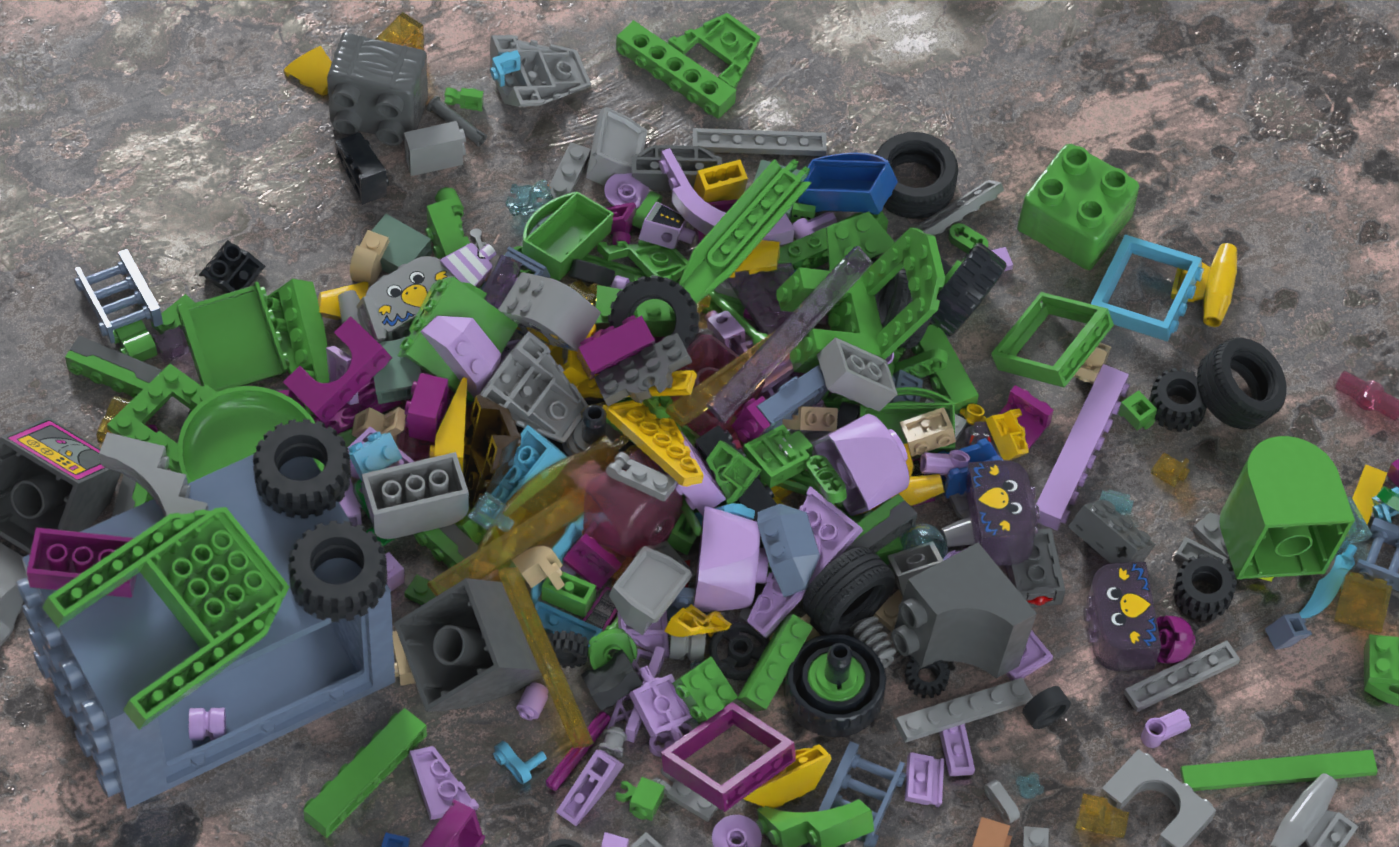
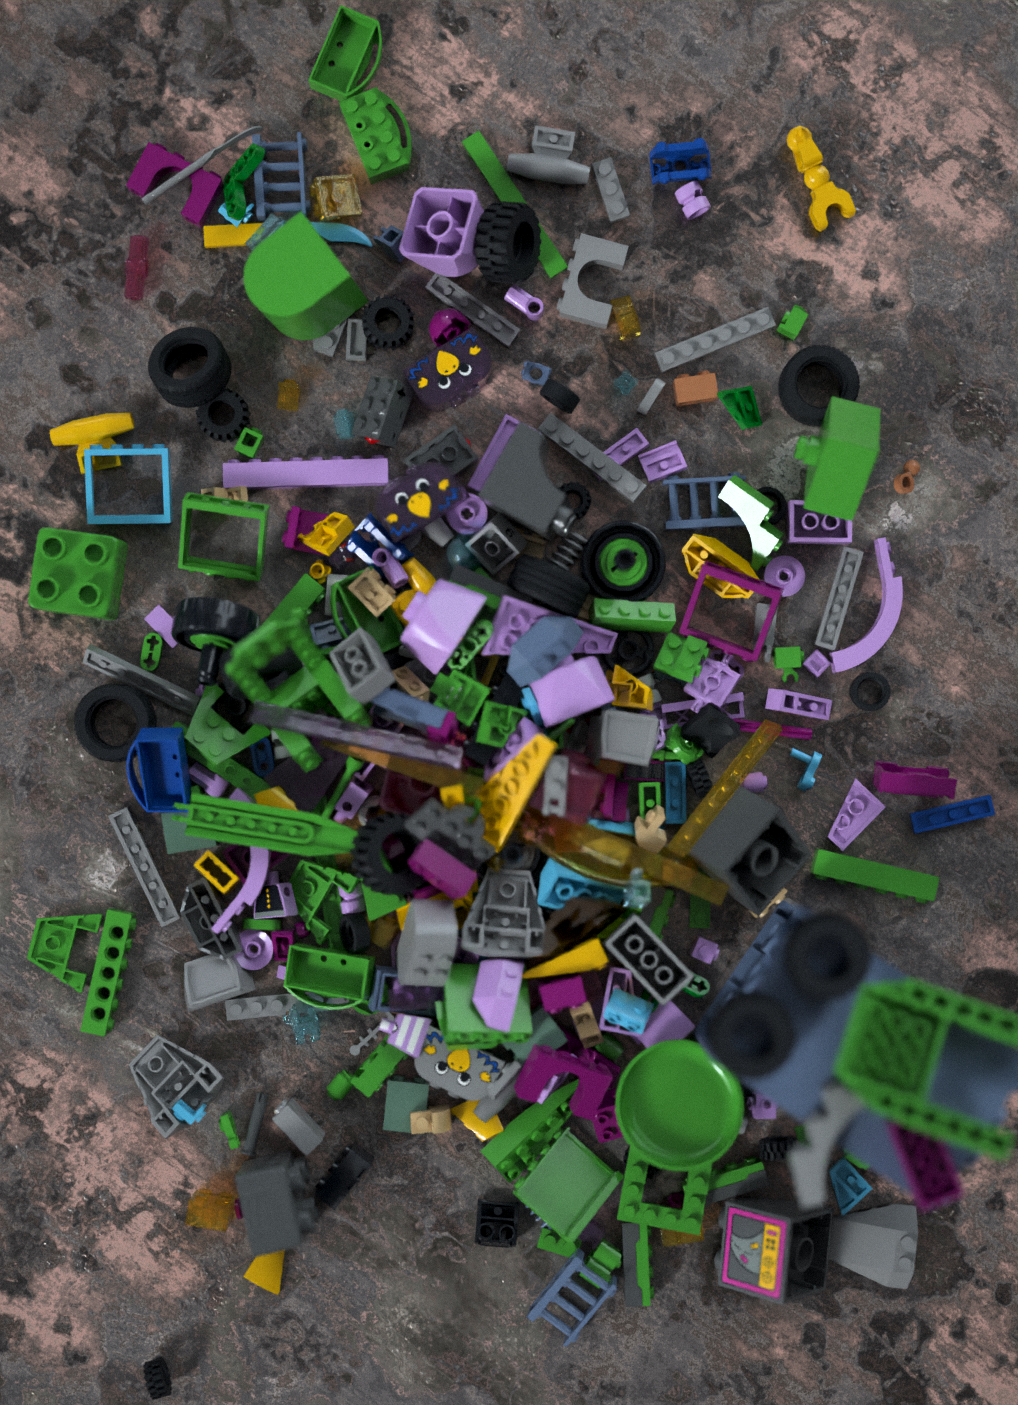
camera: 110 degrees left, 30 degrees up
light grey brick [599,726,627,758] -> none
none -> lavender piece [399,187,484,277]
none -> black tyre [474,201,541,284]
none -> sand blue piece [521,361,552,386]
none -> lavender tile [802,649,831,678]

